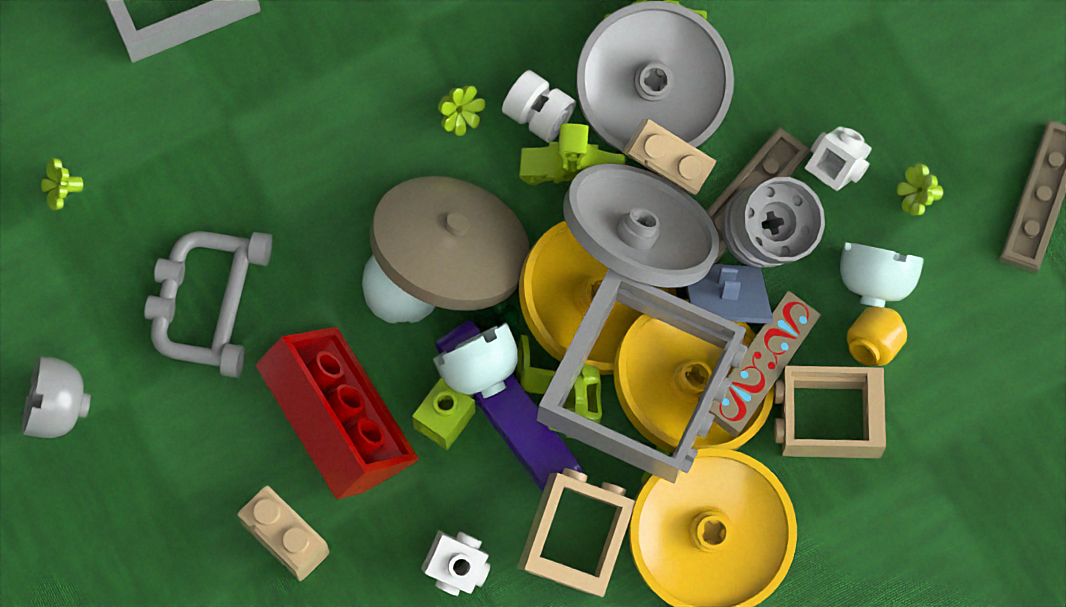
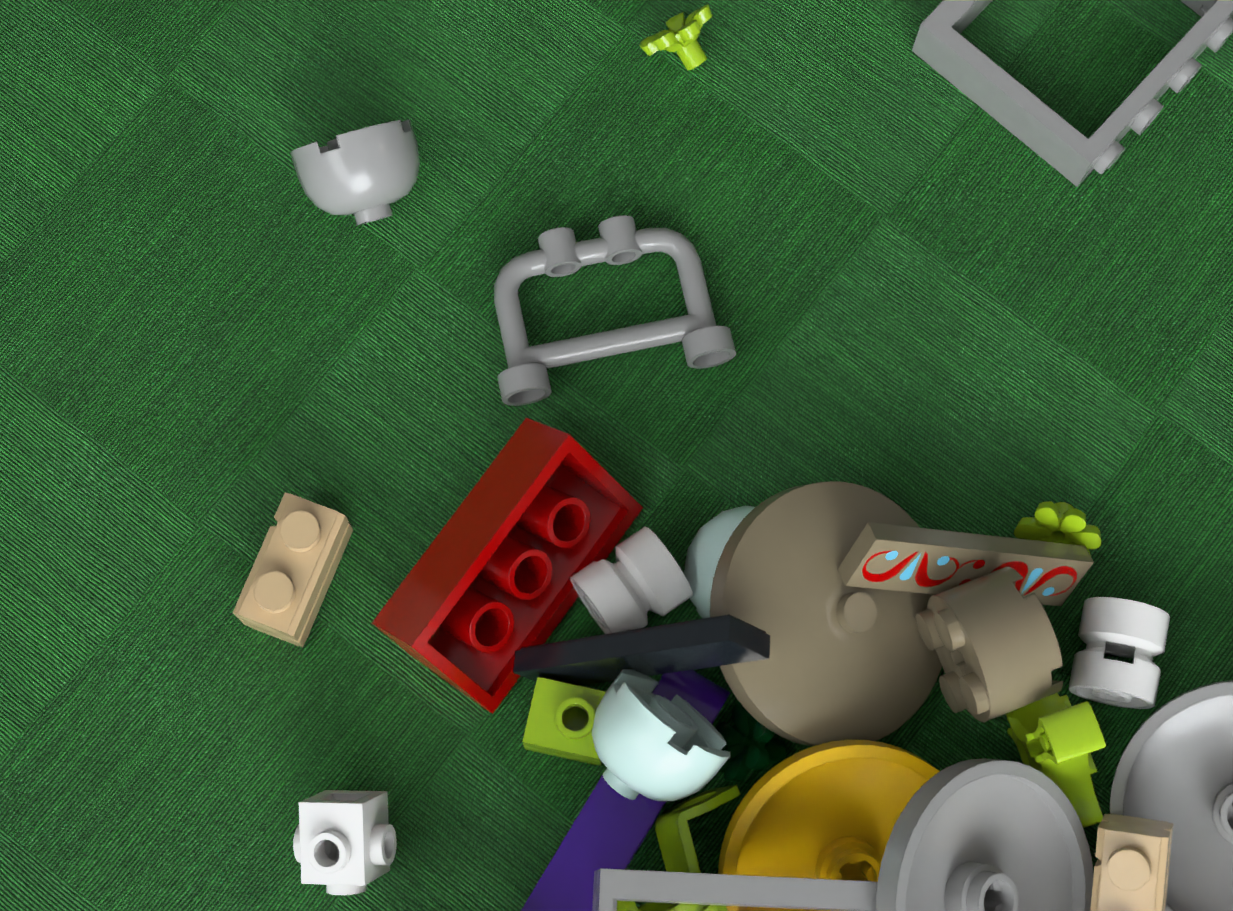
camera: 65 degrees right, 5 degrees up
none -> black tile [513,614,770,686]
none -> white wheel [570,527,693,634]
none -> dark tan tile [838,522,1094,606]
none -> dark tan brick [916,567,1063,722]

